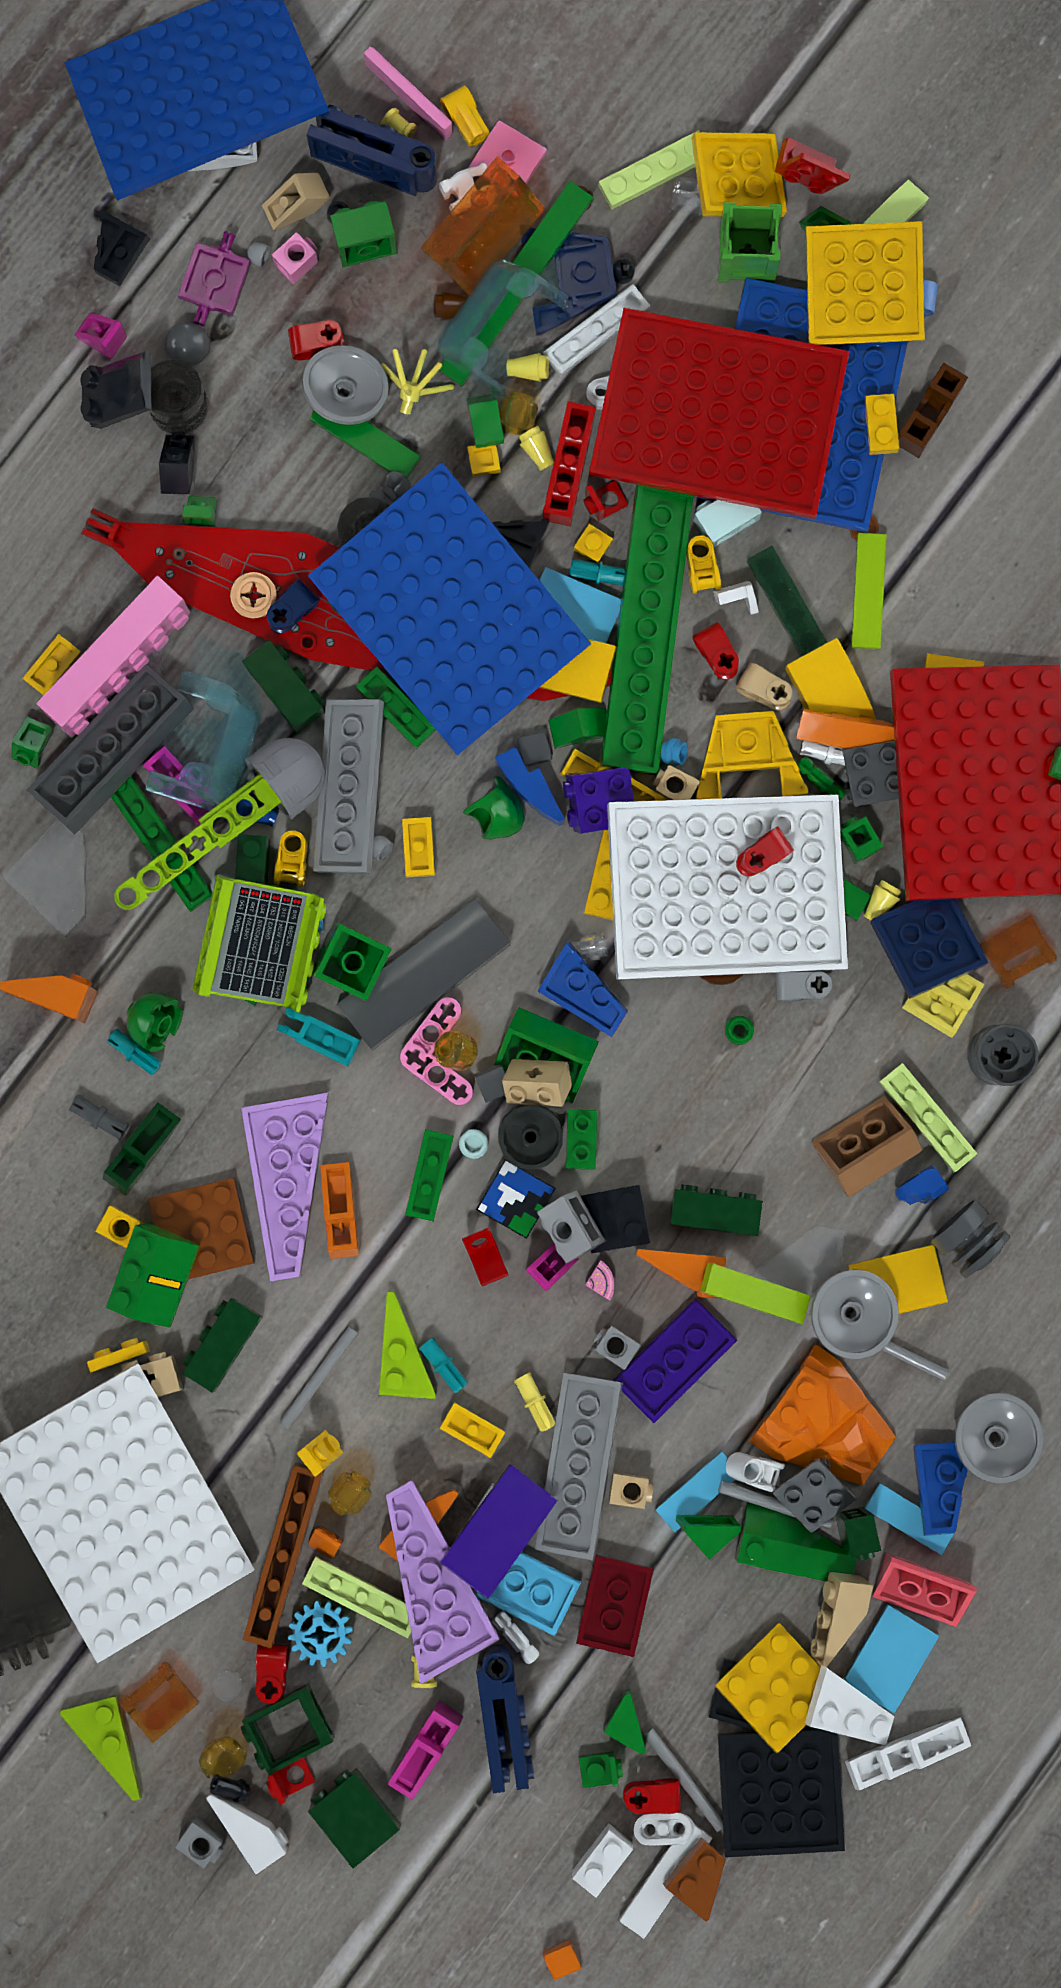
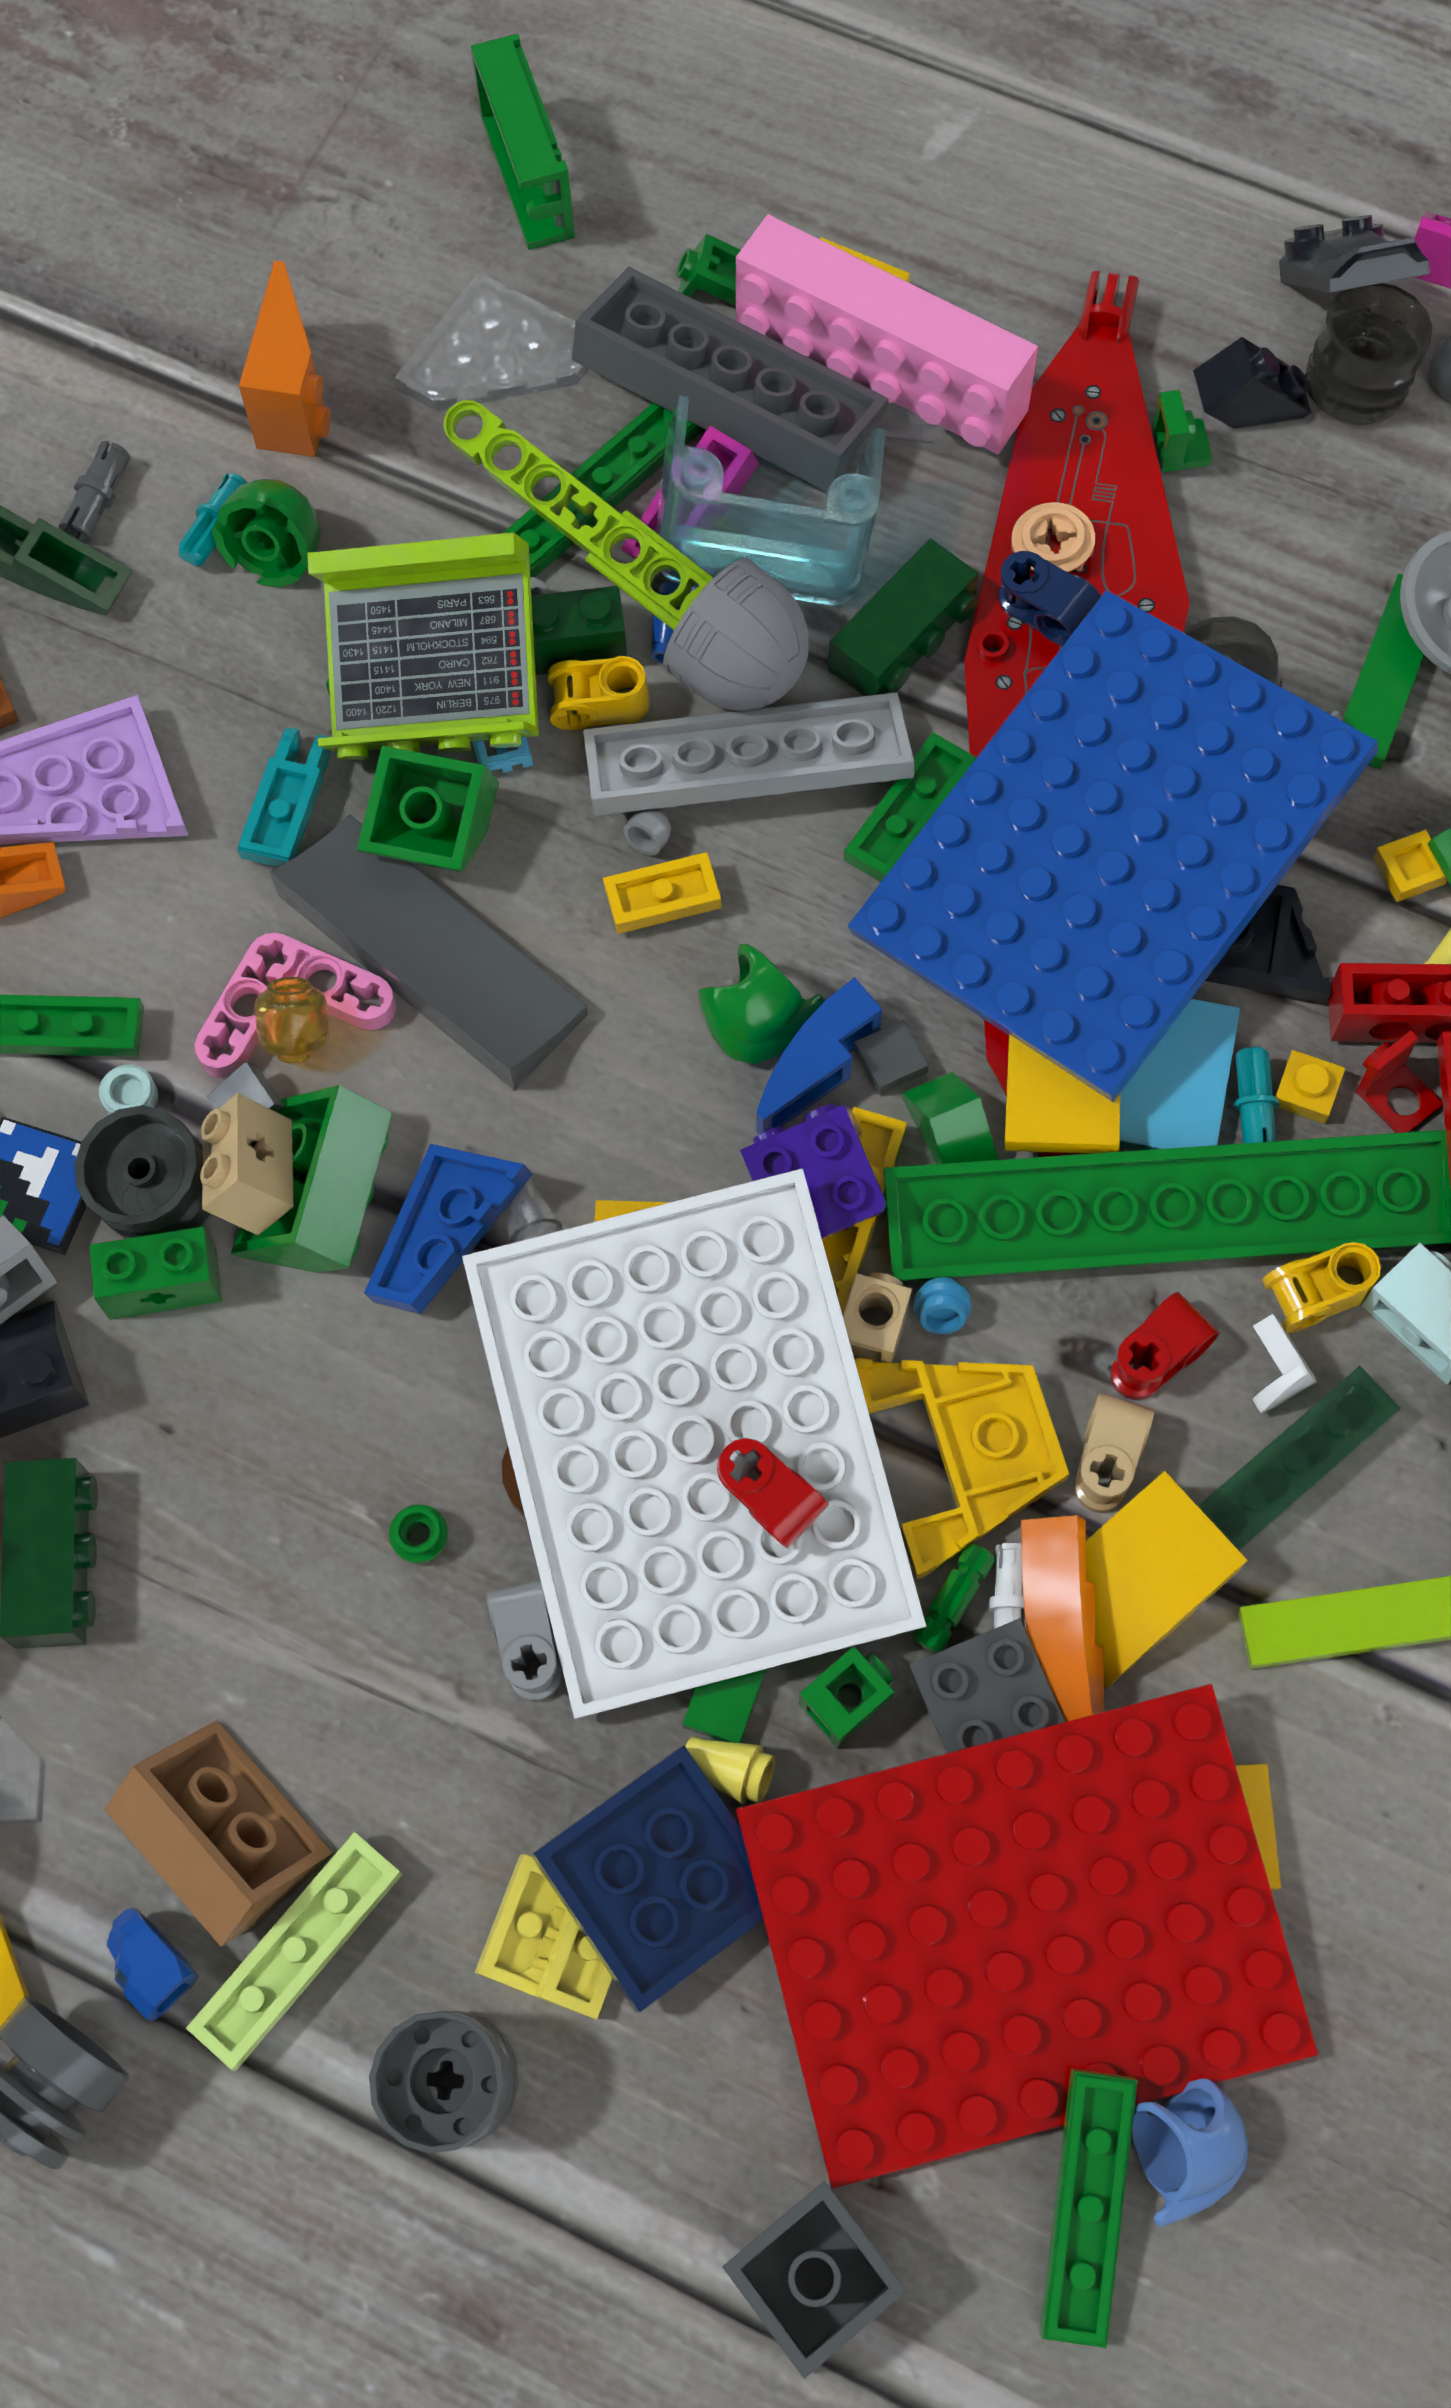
camera: 80 degrees right, 15 degrees down
clear orange plate [979,915,1057,989] -> none

